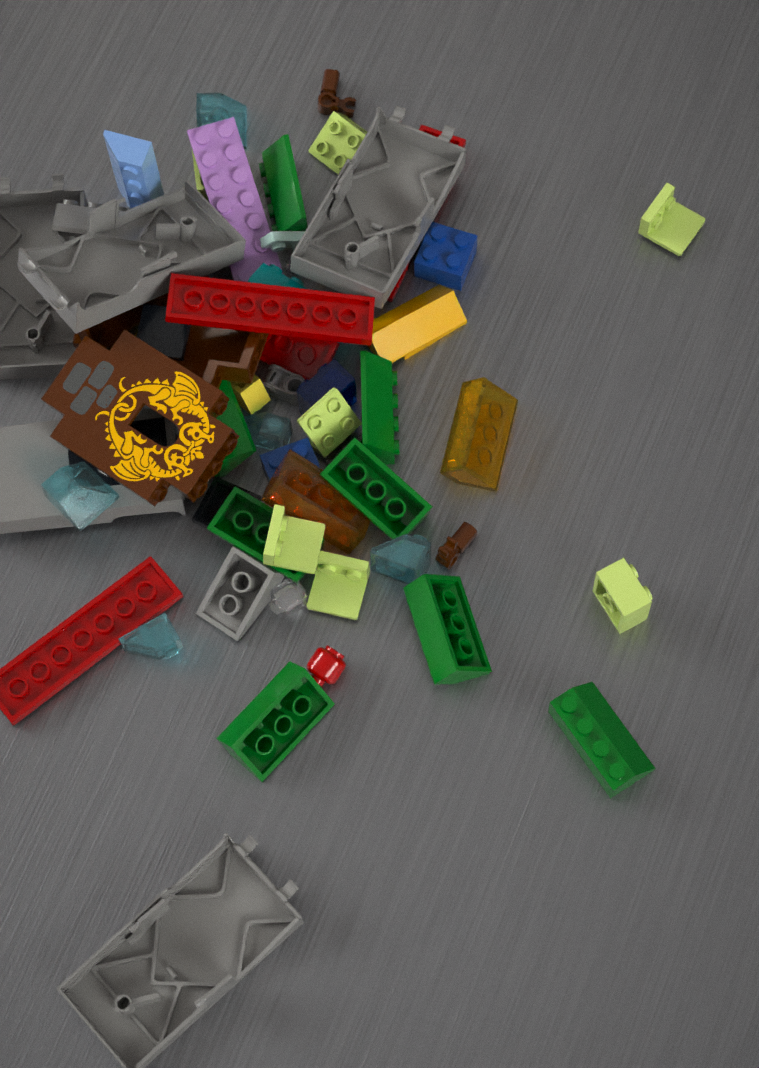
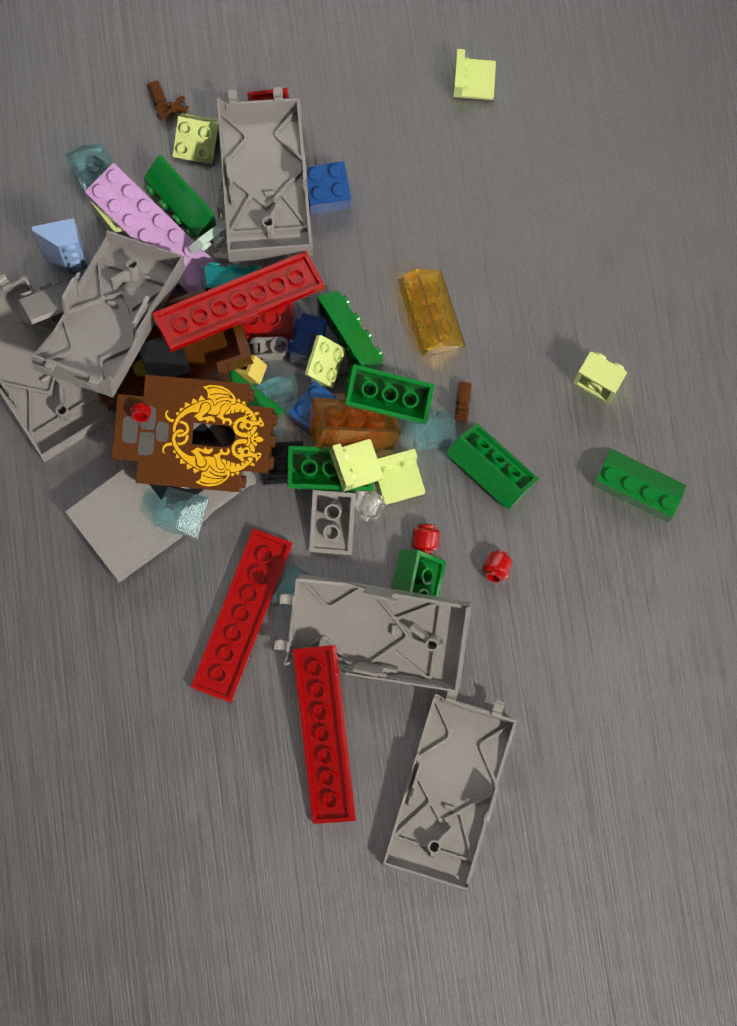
camera: 40 degrees left, 10 degrees up
yellow slope [367,284,467,363] -> none
none -> red plate [130,402,152,422]
none -> light grey piece [274,573,472,692]
none -> red plate [293,645,356,824]
none -> red head [482,550,512,583]

